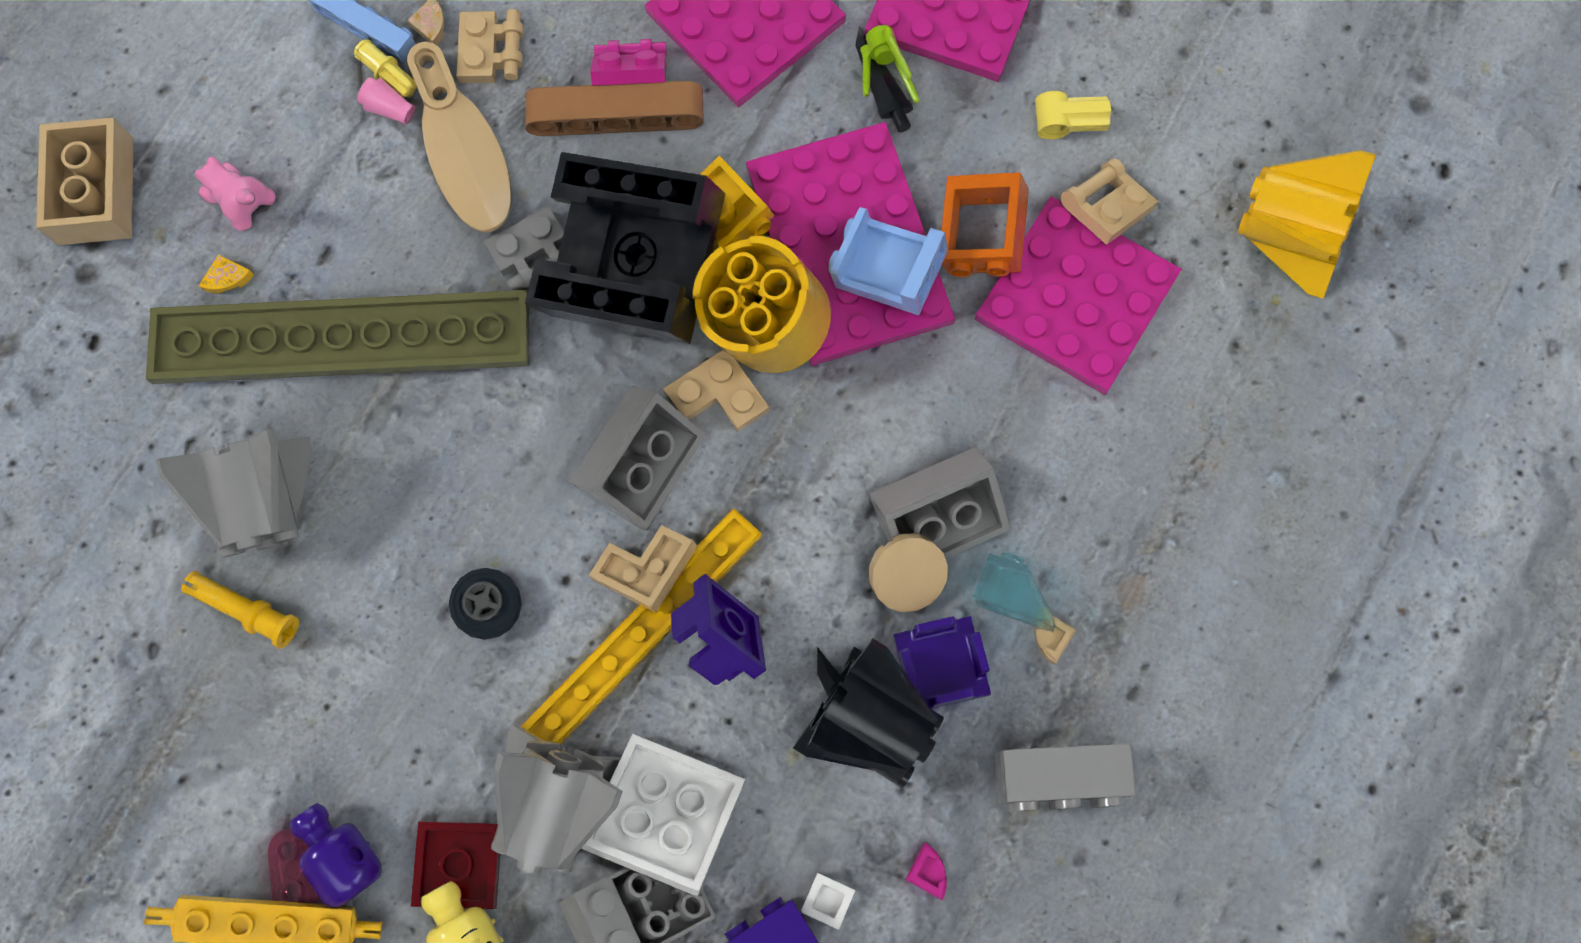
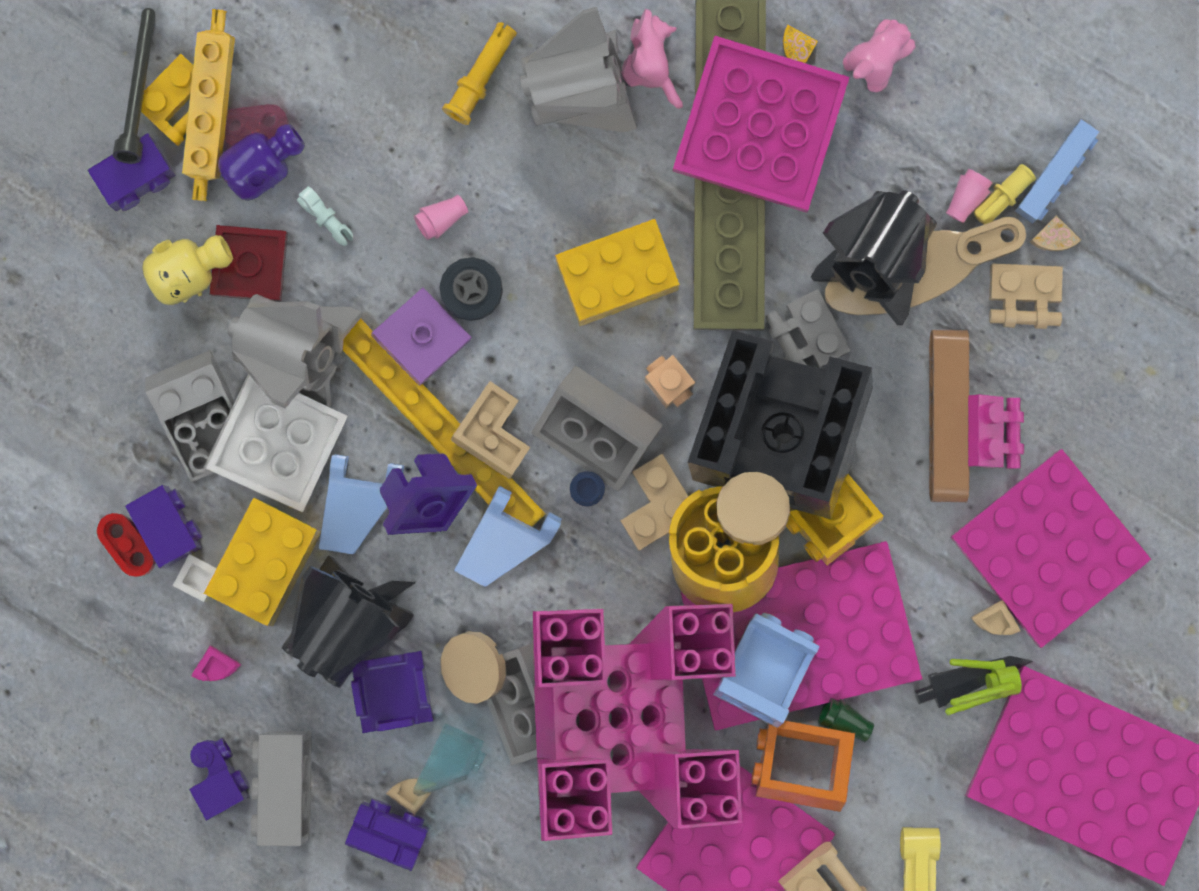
camera: 90 degrees right, 10 degrees up
none -> dark purple brick [189,738,250,821]
none -> yellow brick [203,498,321,626]
none -> light aqua piece [297,186,353,246]
none -> light blue flag [319,454,404,554]
none -> dark purple brick [345,798,430,871]
none -> medium lavender plate [371,288,472,386]
none -> bright pink cone [414,195,468,240]
none -> light blue flag [454,486,562,587]
none -> dark pink slope [533,604,742,841]
none -> yellow brick [555,219,680,326]
none -> dark blue plate [570,471,605,507]
none -> bright pink animal [621,9,683,109]
none -> light nougat brick [644,355,695,408]
none -> dark pink plate [672,36,850,213]
none -> tan tile [717,472,790,545]
none -> black brick [810,190,937,325]
none -> dark green cone [818,698,874,742]
none -> tan tile [971,600,1021,635]

